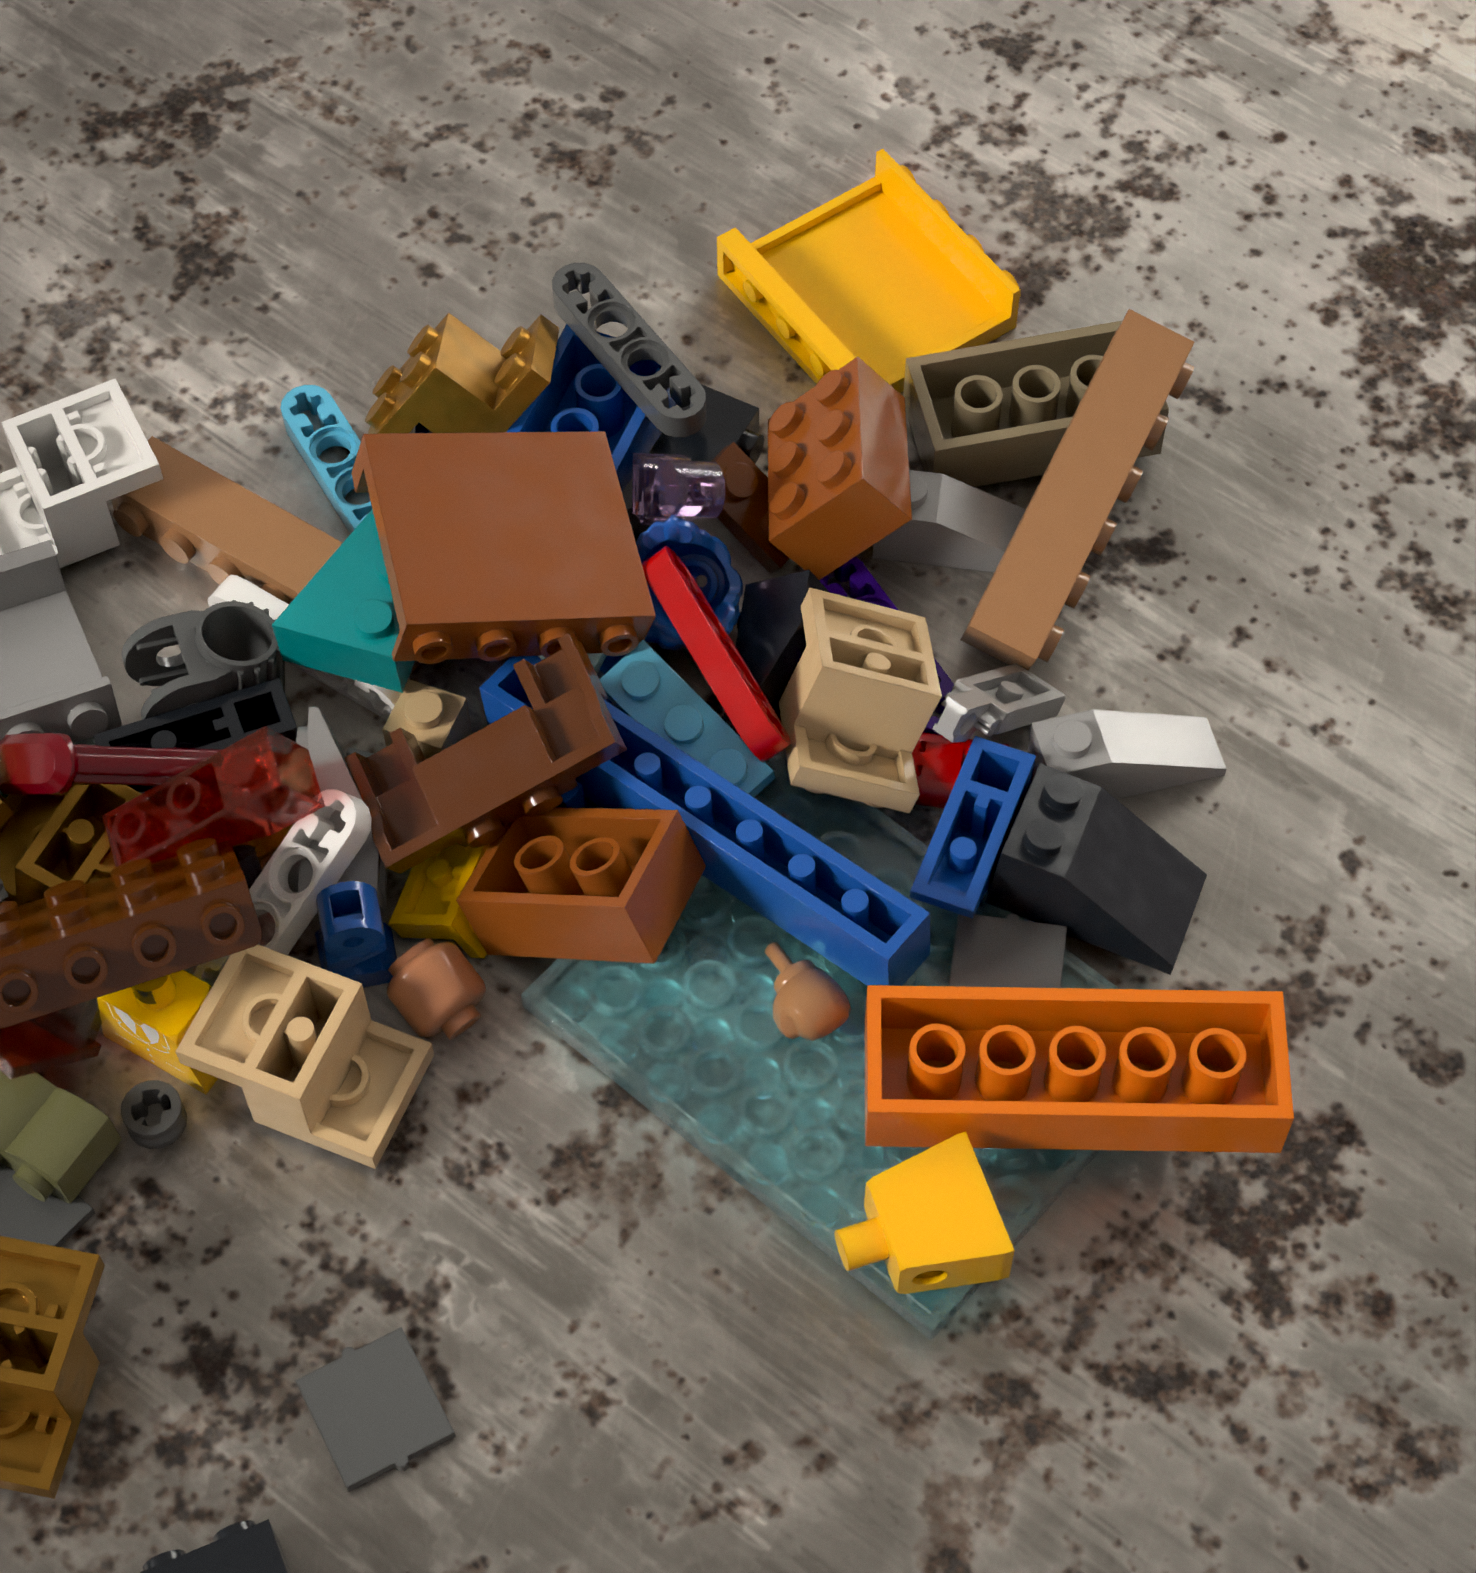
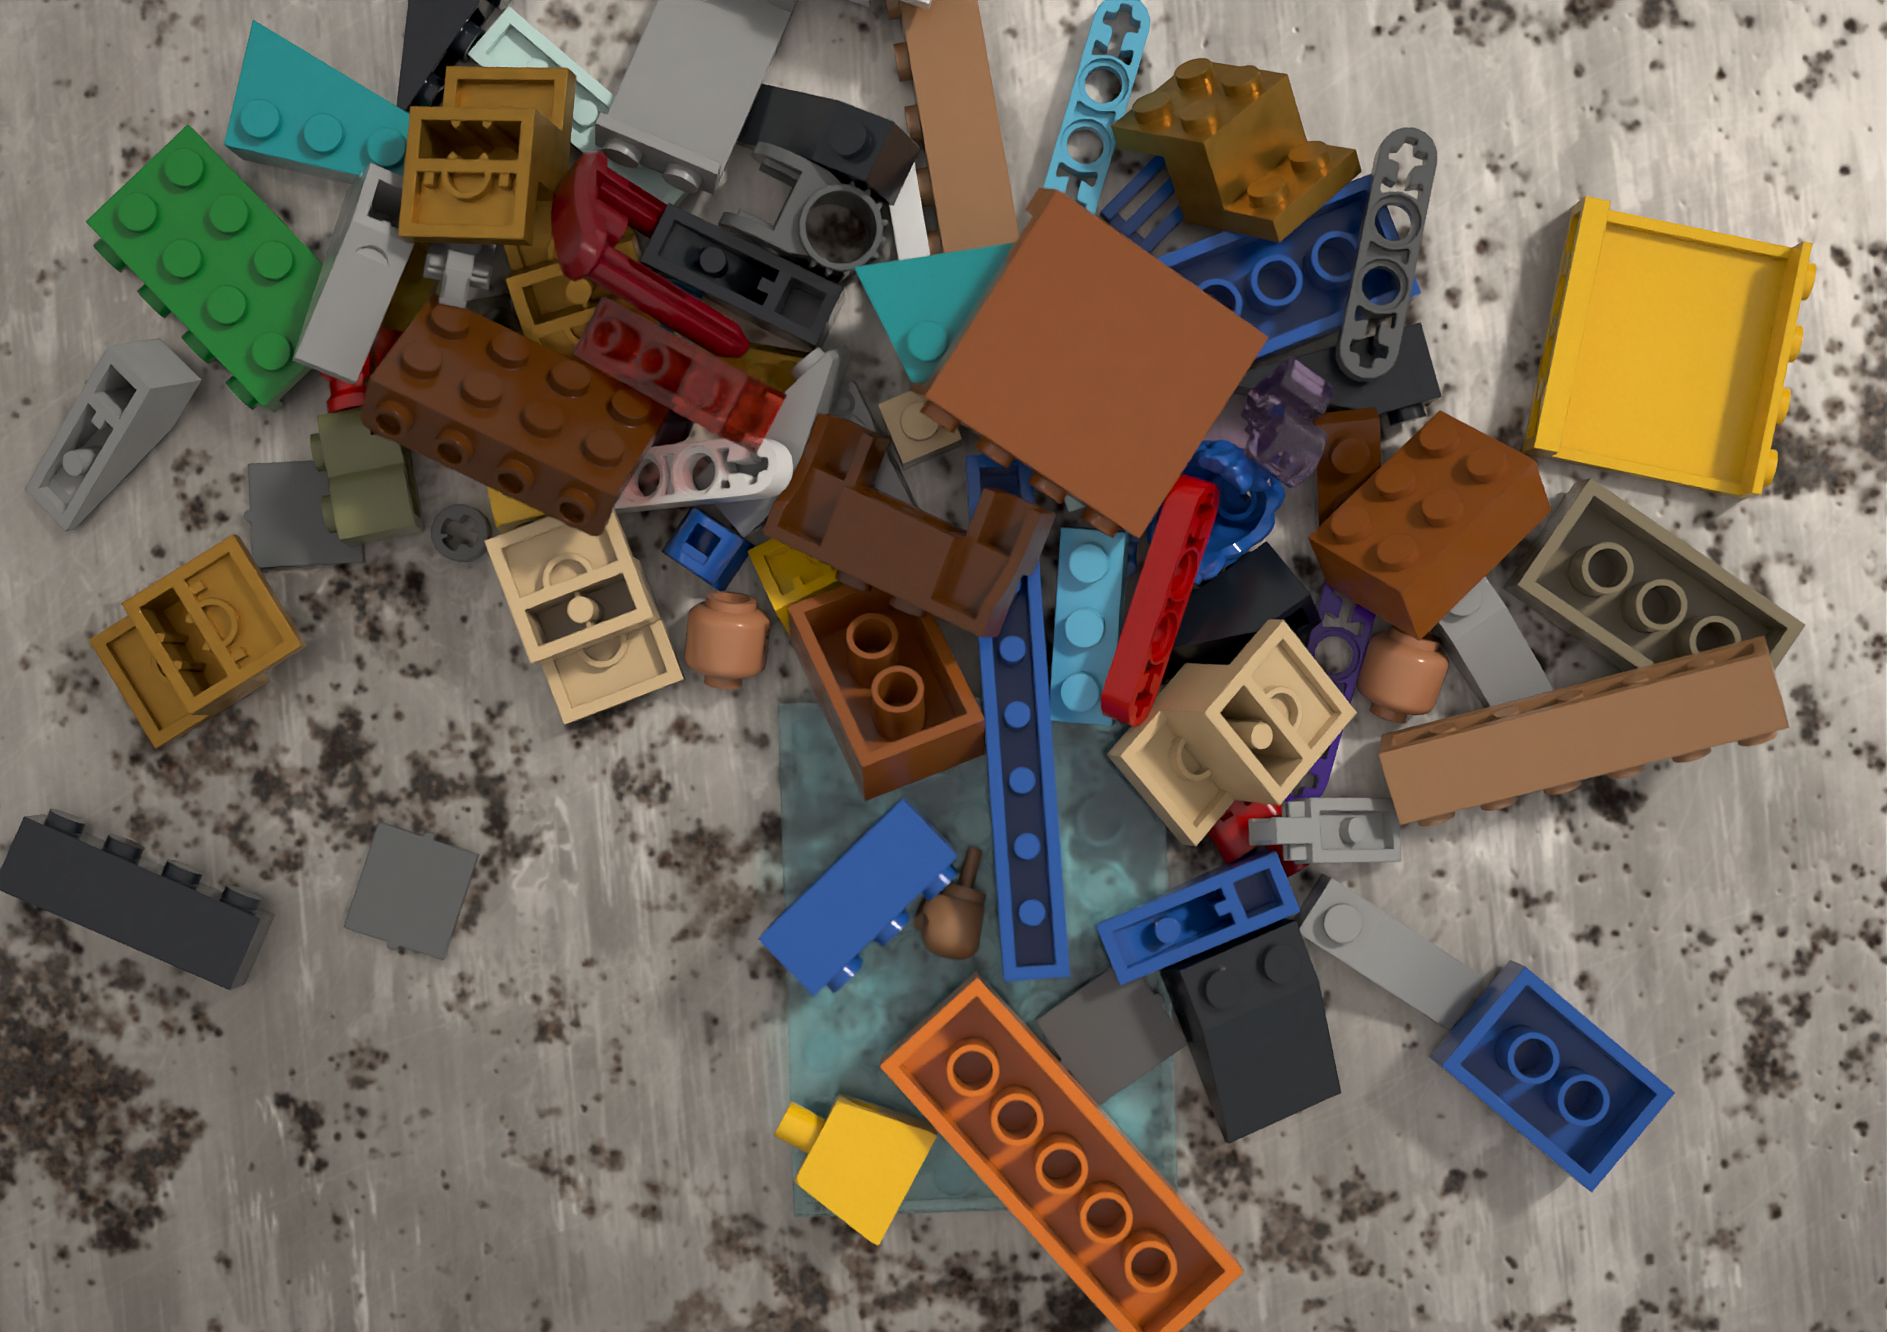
camera: 45 degrees right, 30 degrees up
none -> black slope [736,84,921,206]
none -> blue brick [758,795,958,997]
none -> nougat head [1356,625,1449,723]
none -> blue brick [1429,960,1675,1193]

